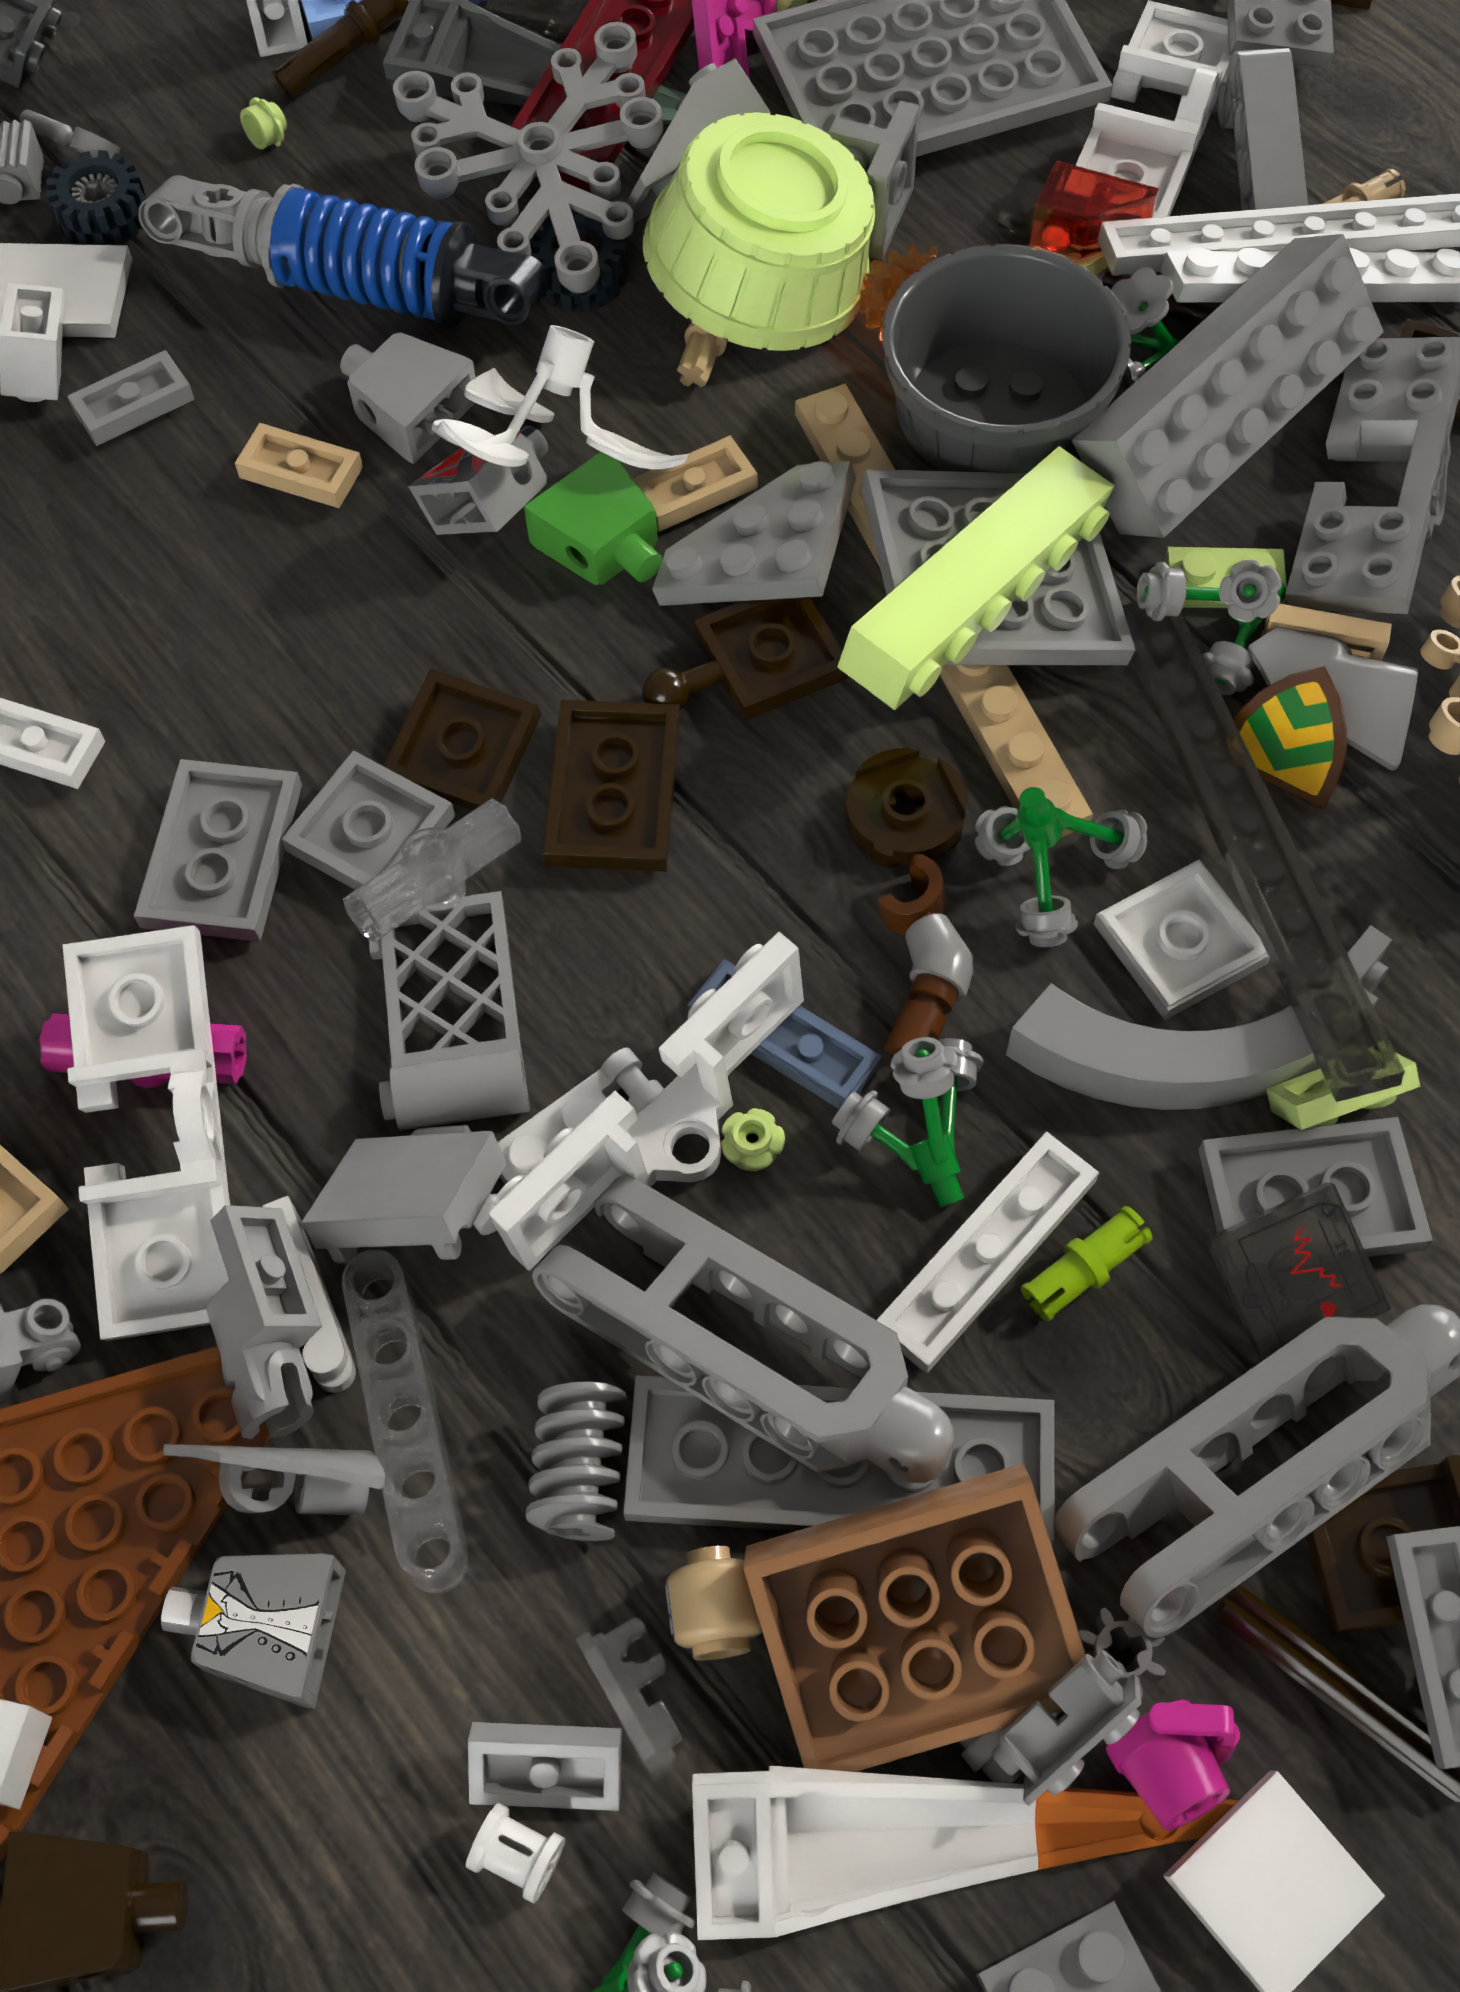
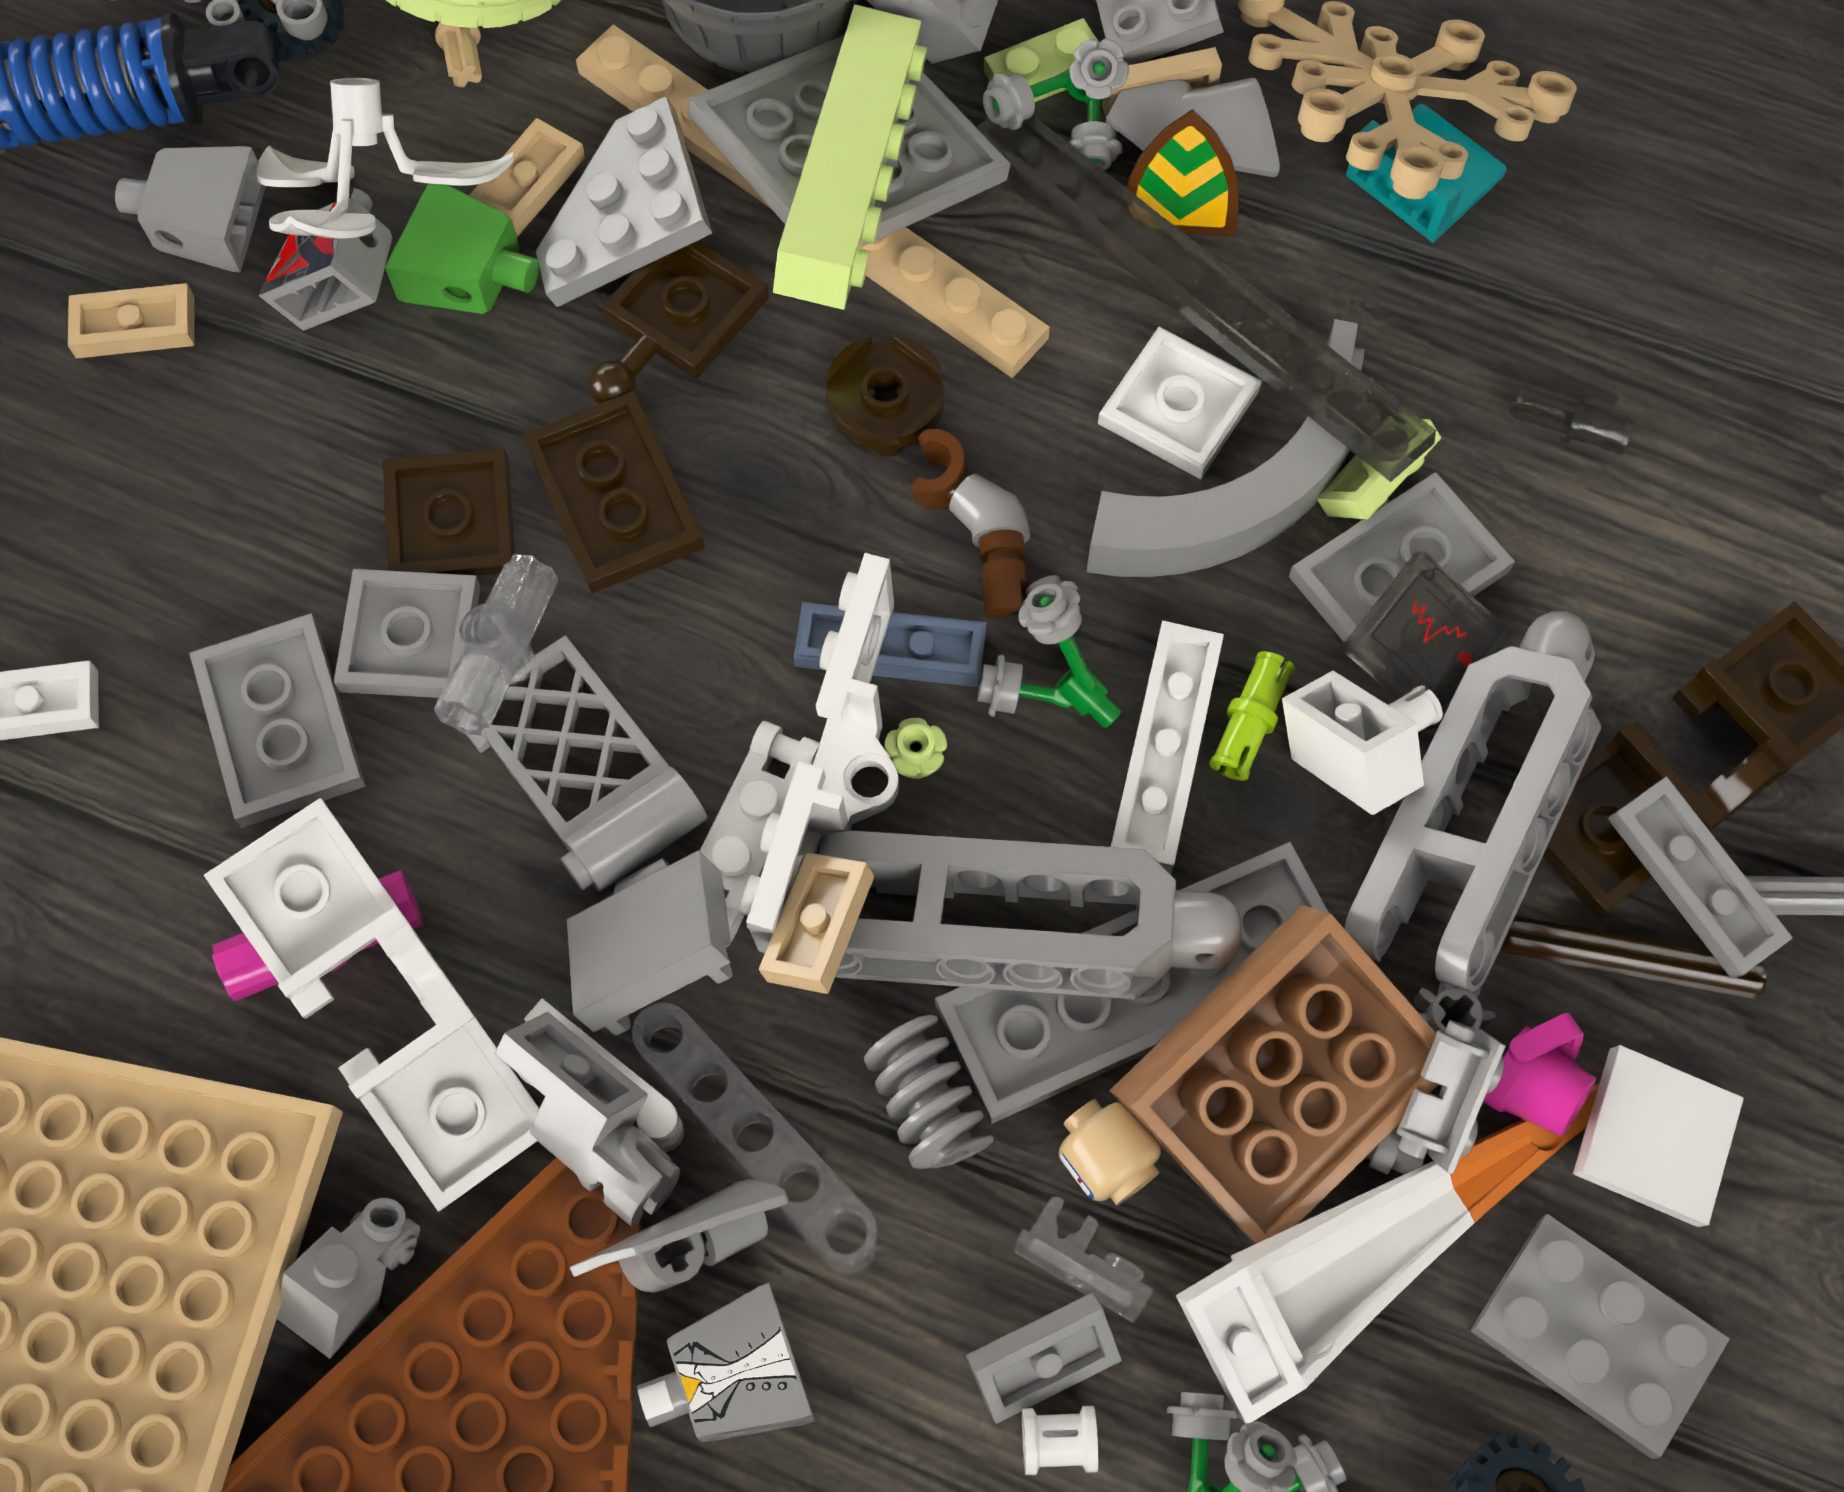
camera: 30 degrees left, 5 degrees up
light grey plant [975,787,1147,947] -> none
none -> tan plate [759,852,874,994]
none -> white brick [1282,671,1443,815]

